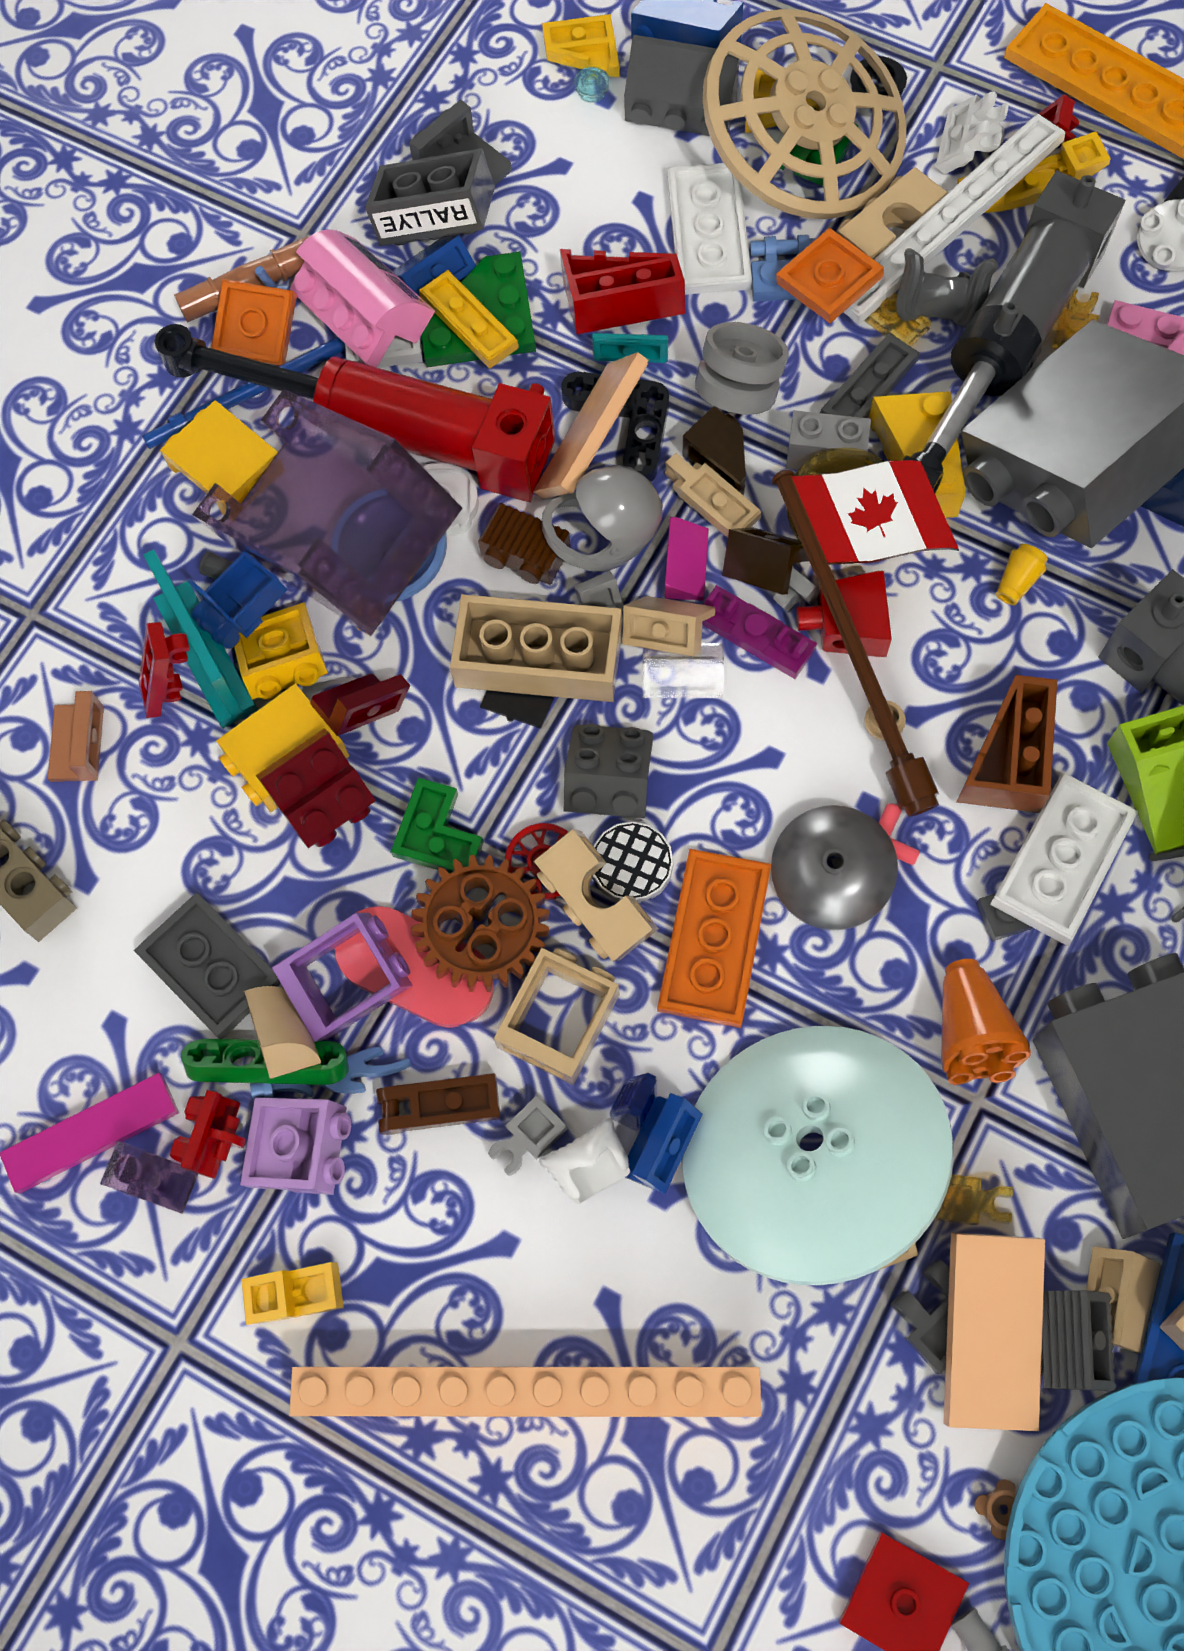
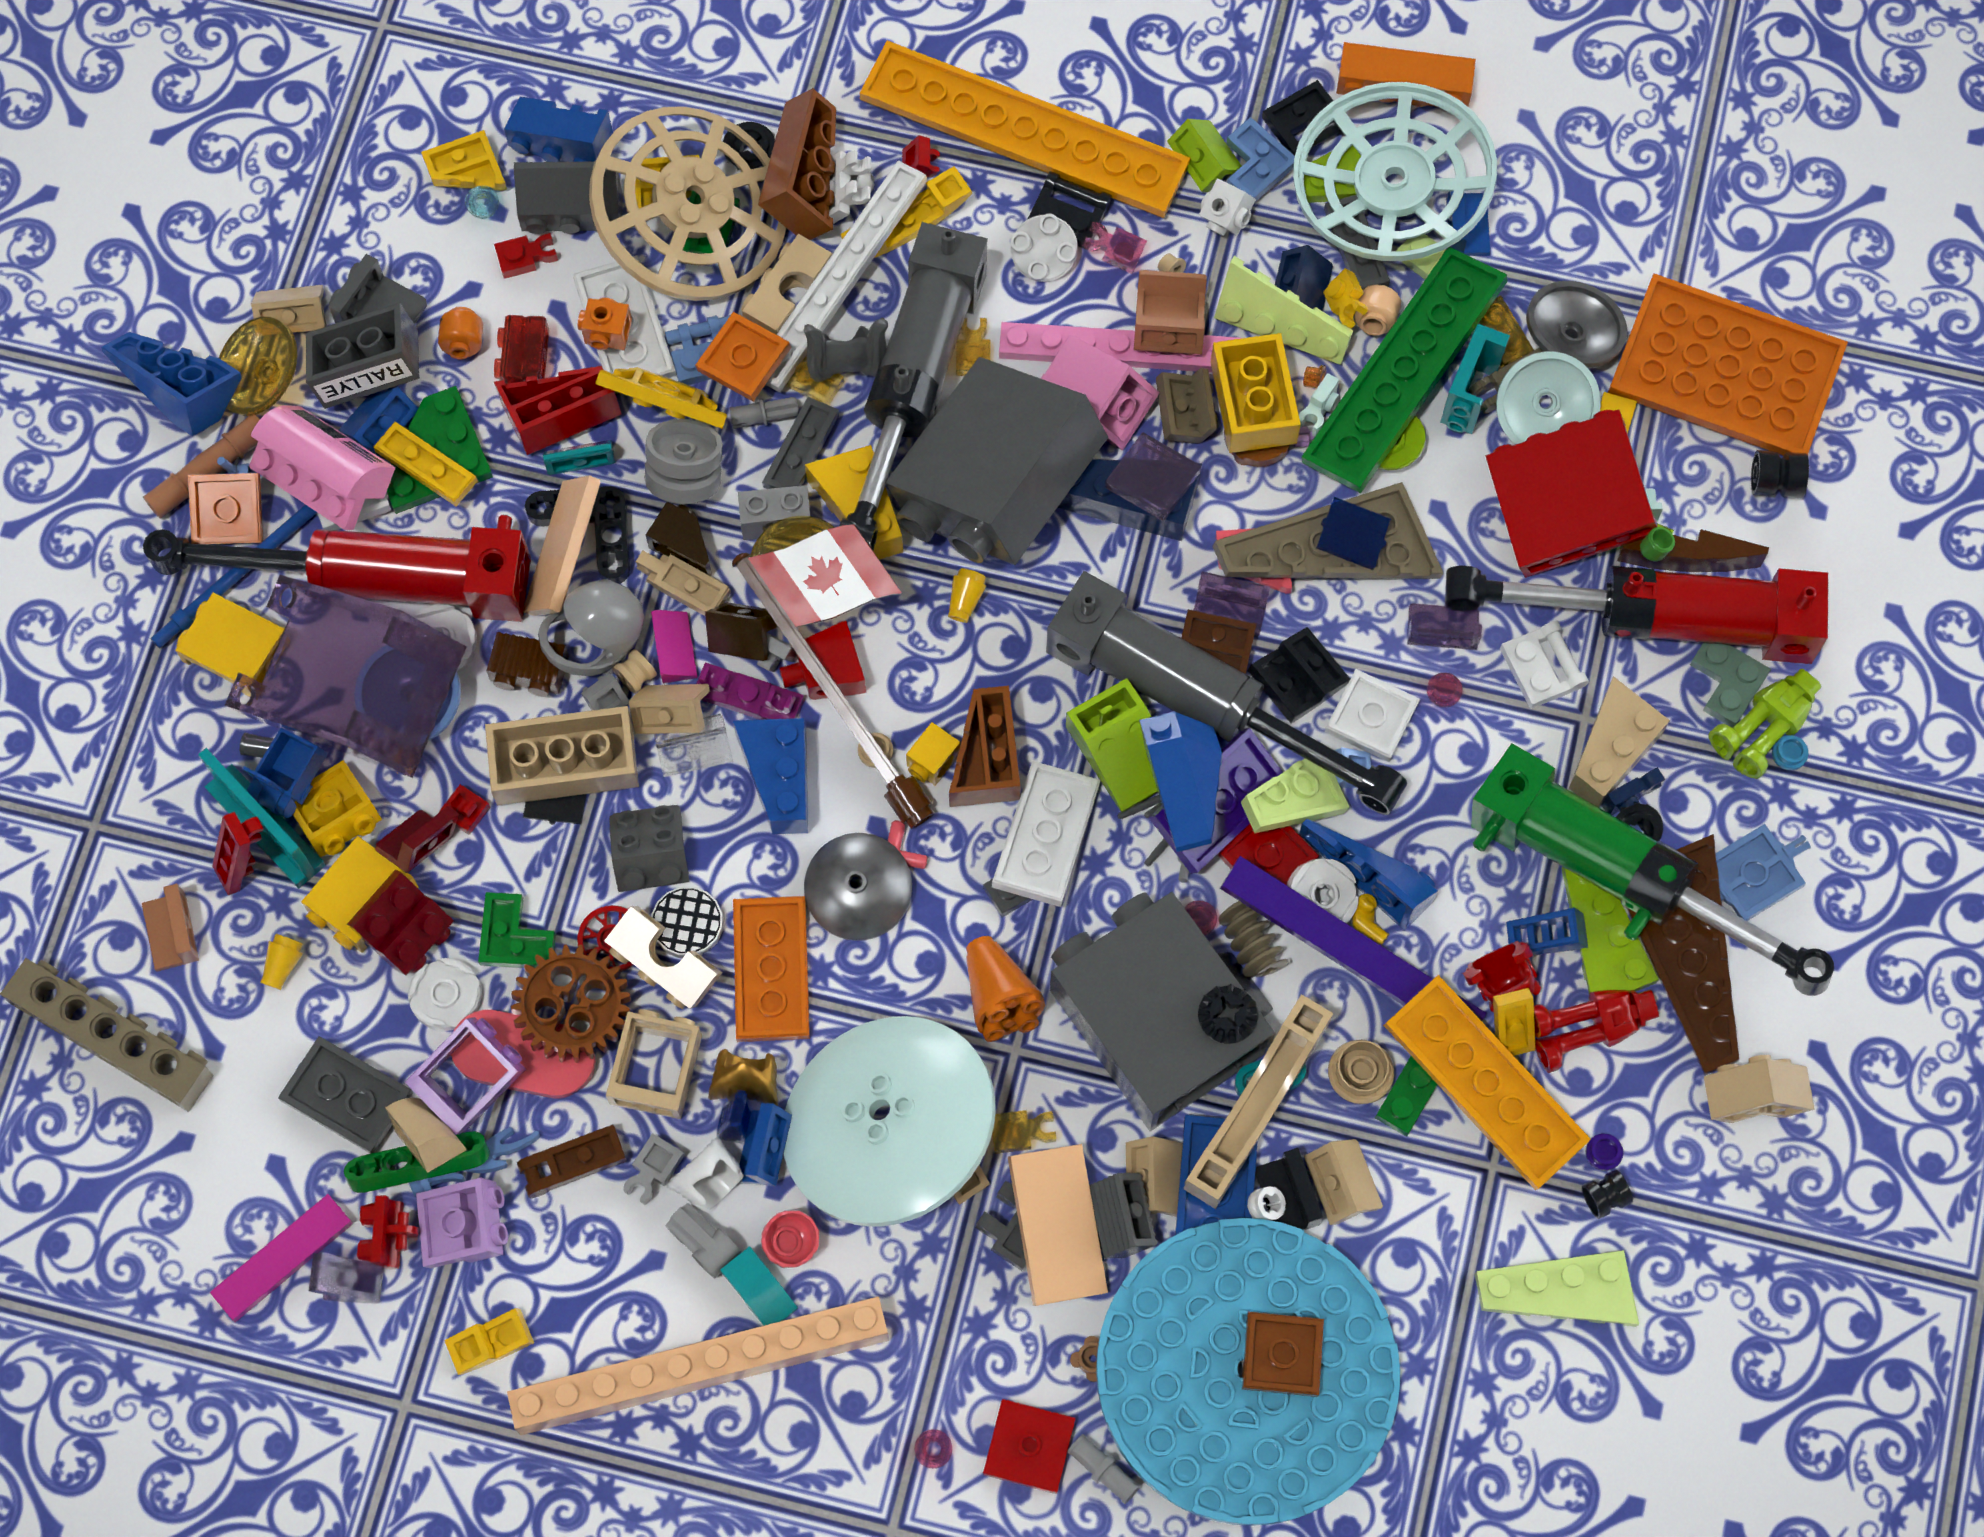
camera: 20 degrees left, 0 degrees up
none -> blue wedge [101,332,242,437]
none -> clear yellow dish [219,317,297,416]
none -> tan panel [251,285,326,337]
none -> yellow cone [260,934,303,990]
none -> white tile [408,958,482,1031]
none -> orange head [438,307,484,359]
none -> red tile [439,784,490,835]
none -> red plate [494,233,558,279]
none -> clear red brick [494,315,550,384]
none -> orange brick [577,298,632,350]
none -> yellow wing [595,367,727,429]
none -> tan wheel [612,649,657,694]
none -> light grey piece [665,1203,742,1279]
none -> pearl gold hair [708,1048,778,1106]
none -> teal slope [720,1246,798,1326]
none -> light grey axle [729,397,799,429]
none -> blue wedge [733,718,808,835]
none -> dark orange wedge [758,88,836,240]
none -> coral hair [761,1210,819,1268]
none -> yellow brick [906,722,960,786]
none -> clear pink plate [914,1429,953,1469]

